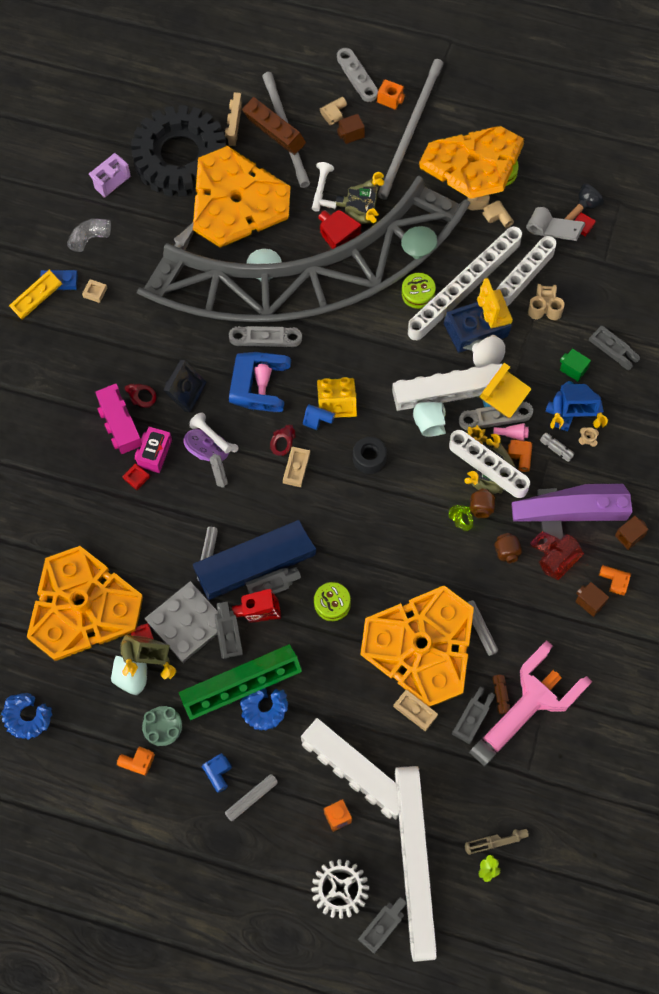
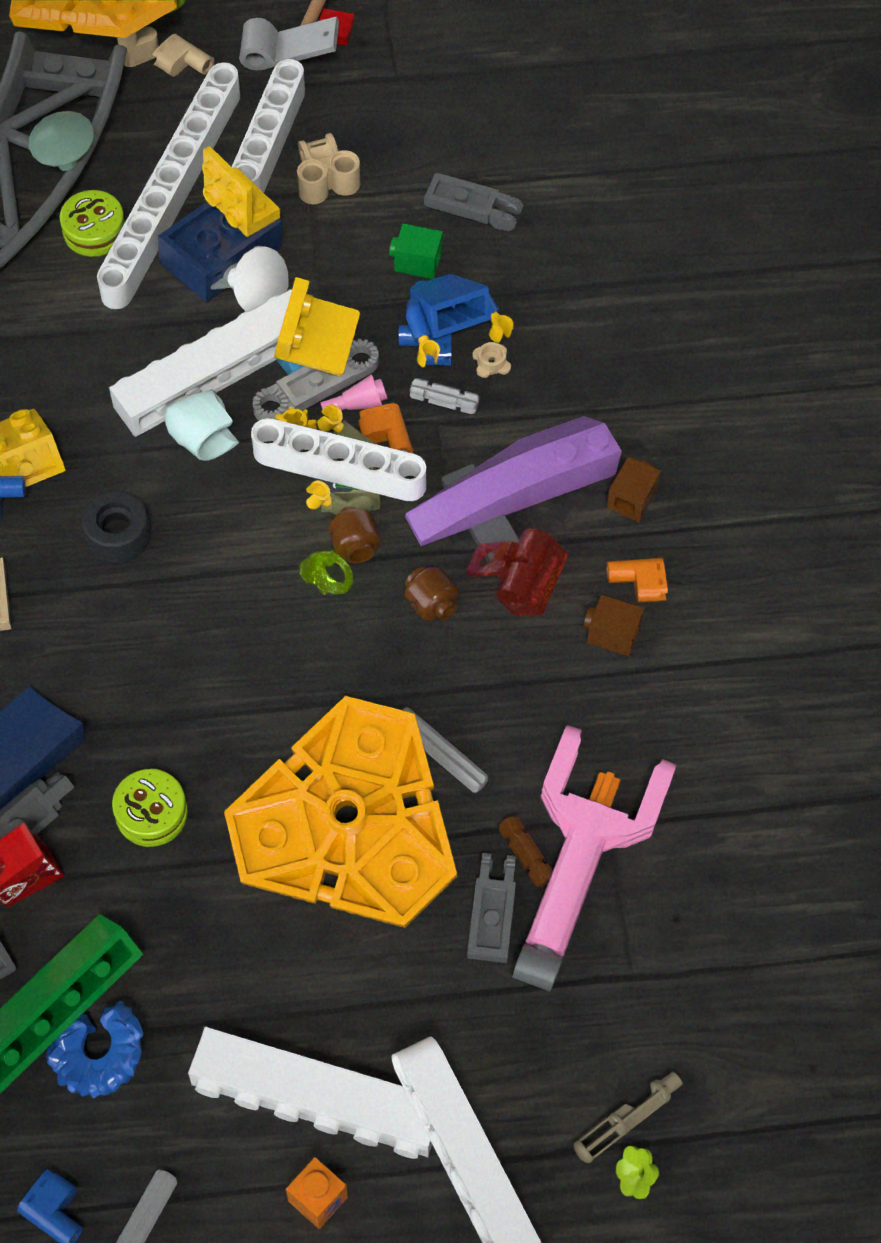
camera: 25 degrees left, 5 degrees down
tan plate [393,690,438,732] -> none

